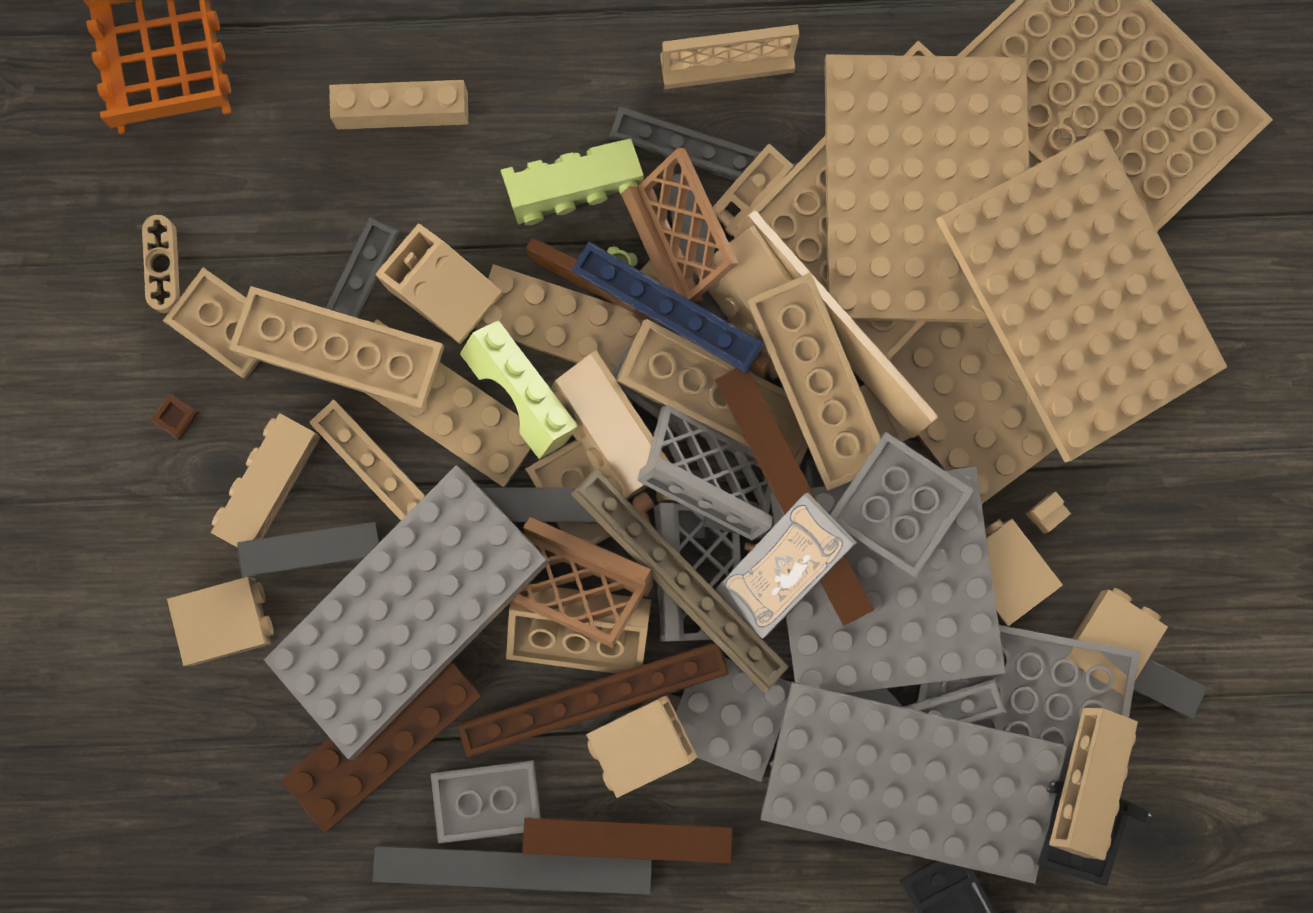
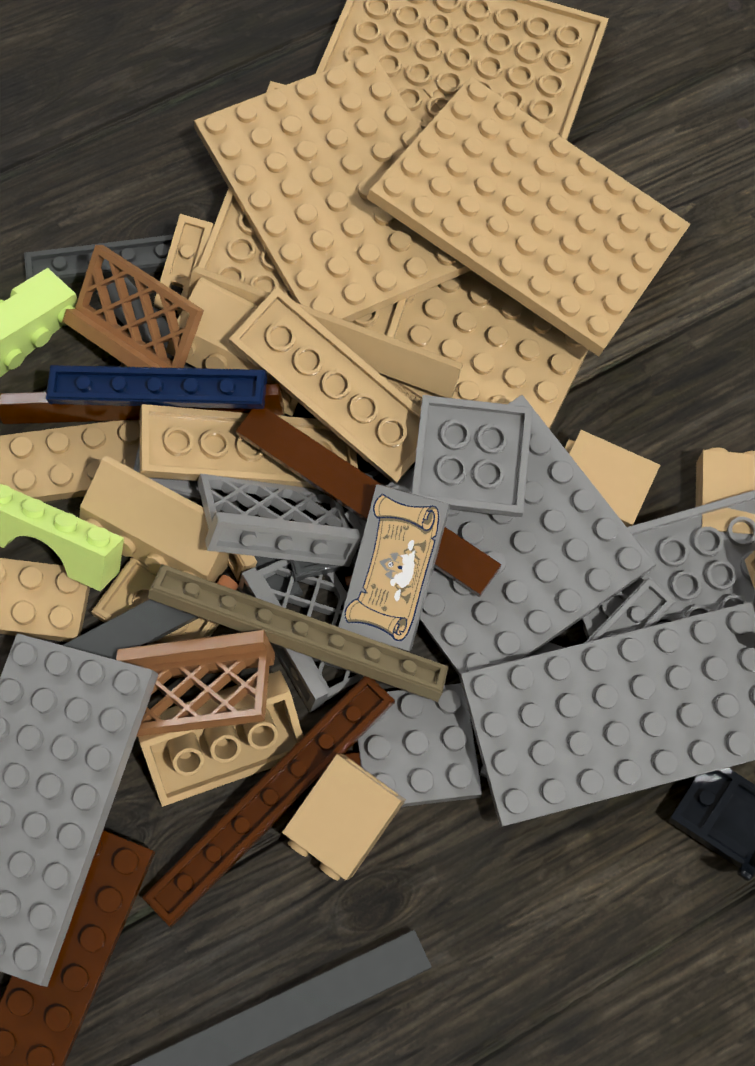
camera: 30 degrees left, 15 degrees down
light grey tile [431,760,541,843] -> none
reddish brown tile [522,817,732,863] -> none
tan fence [660,24,799,89] -> none
tan piece [1025,491,1071,534] -> none

